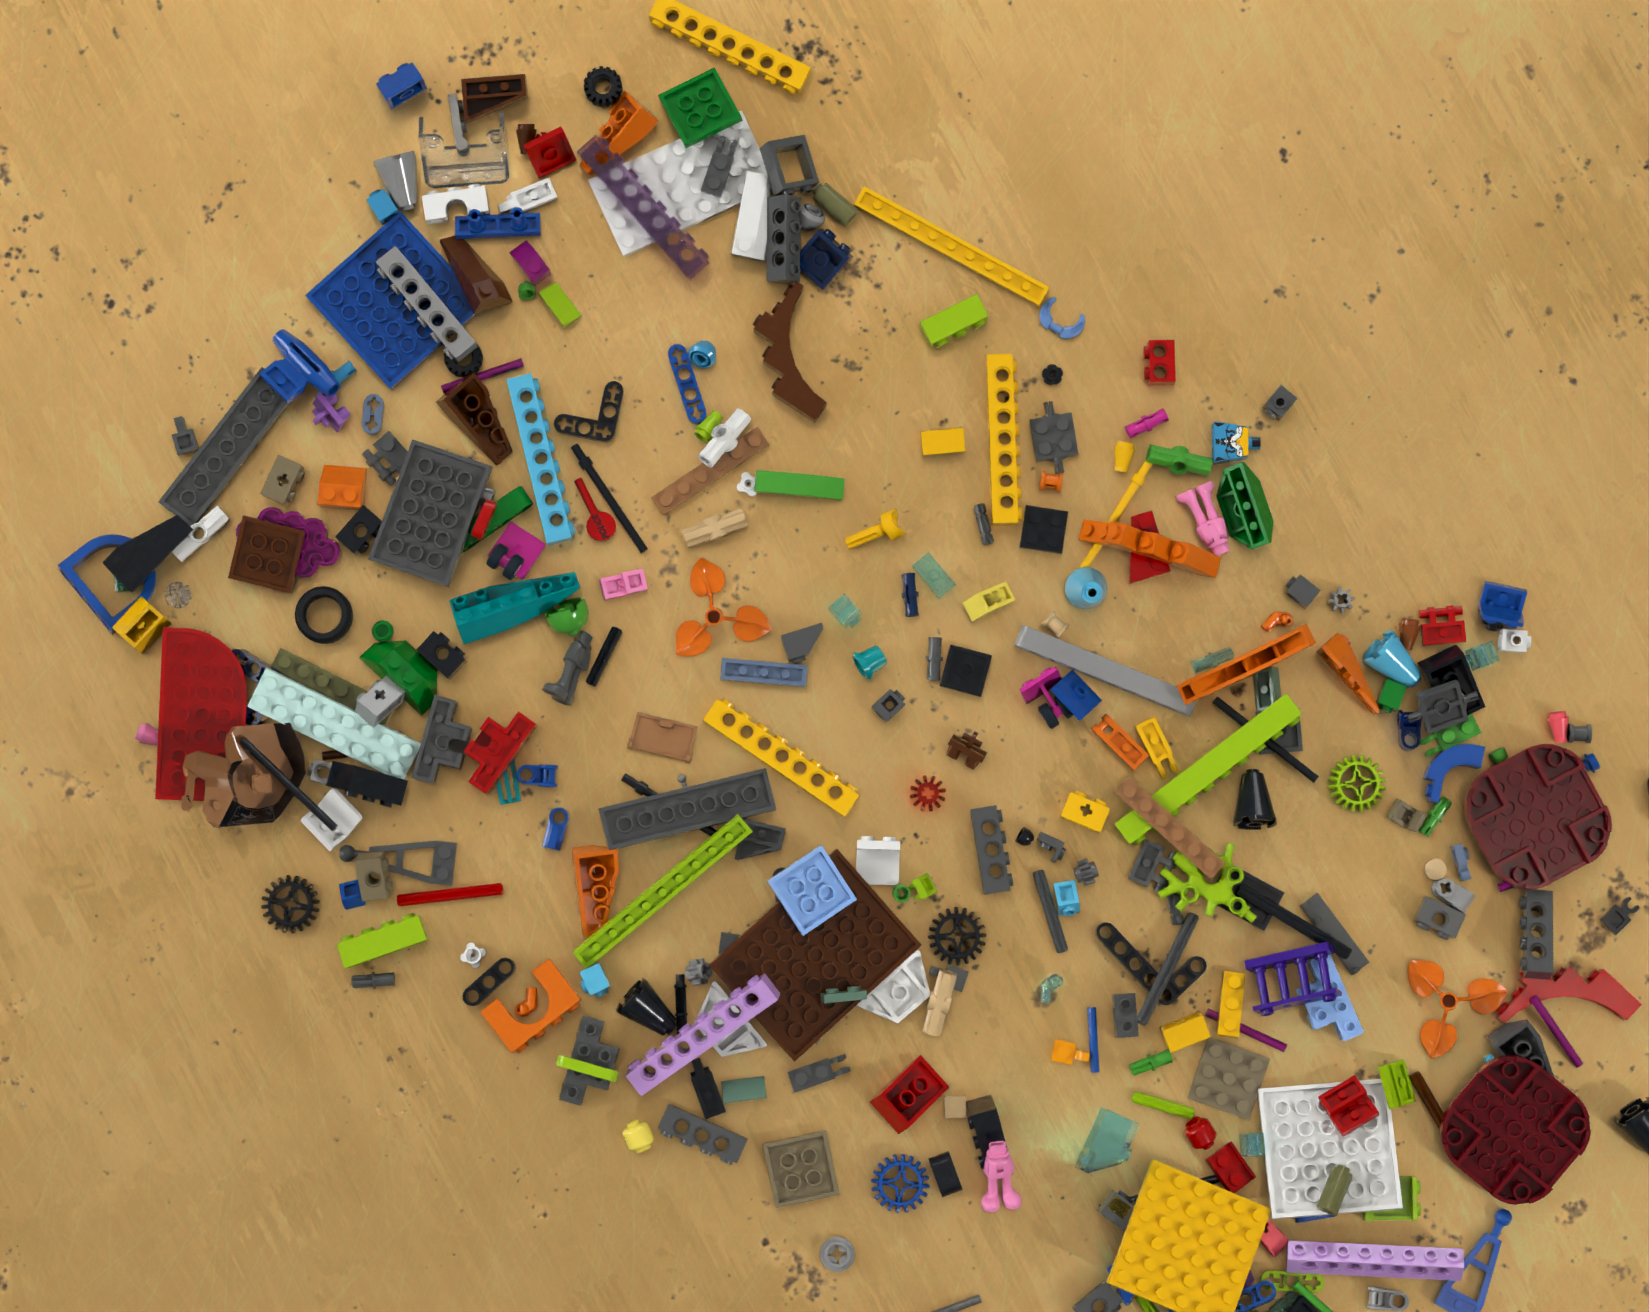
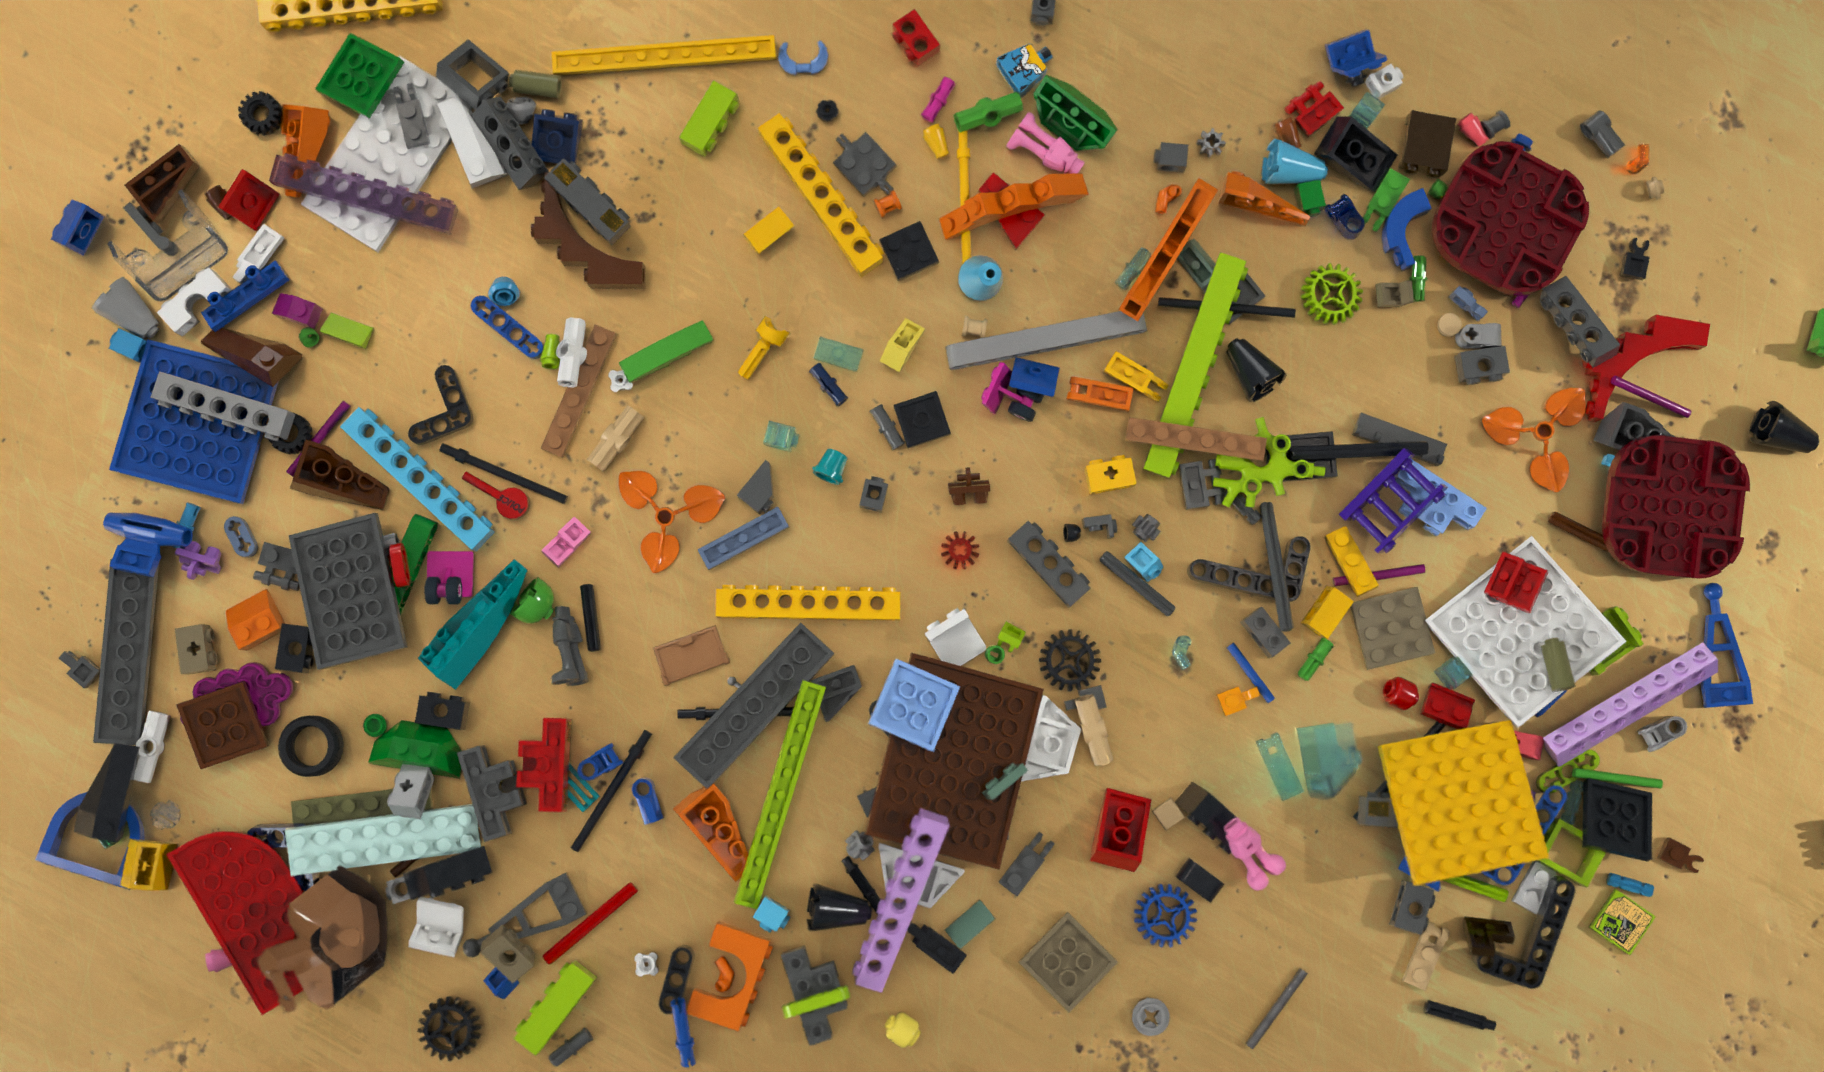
camera: 30 degrees left, 0 degrees up
black piece [239,737,338,831] -> none
dark grey brick [658,1104,748,1165] -> none
dark grey axle [974,503,994,545] -> none
lime axle [1132,1091,1195,1119] -> none
lime plate [1378,1059,1416,1109] -> none
dark grey plate [1407,679,1479,734] -> none
none -> dark grey piece [544,158,631,245]
none -> black bar [570,729,652,852]
none -> blue pin [670,998,696,1067]
none -> clear light blue plate [1256,732,1304,801]
none -> dark brown panel [1398,110,1456,178]

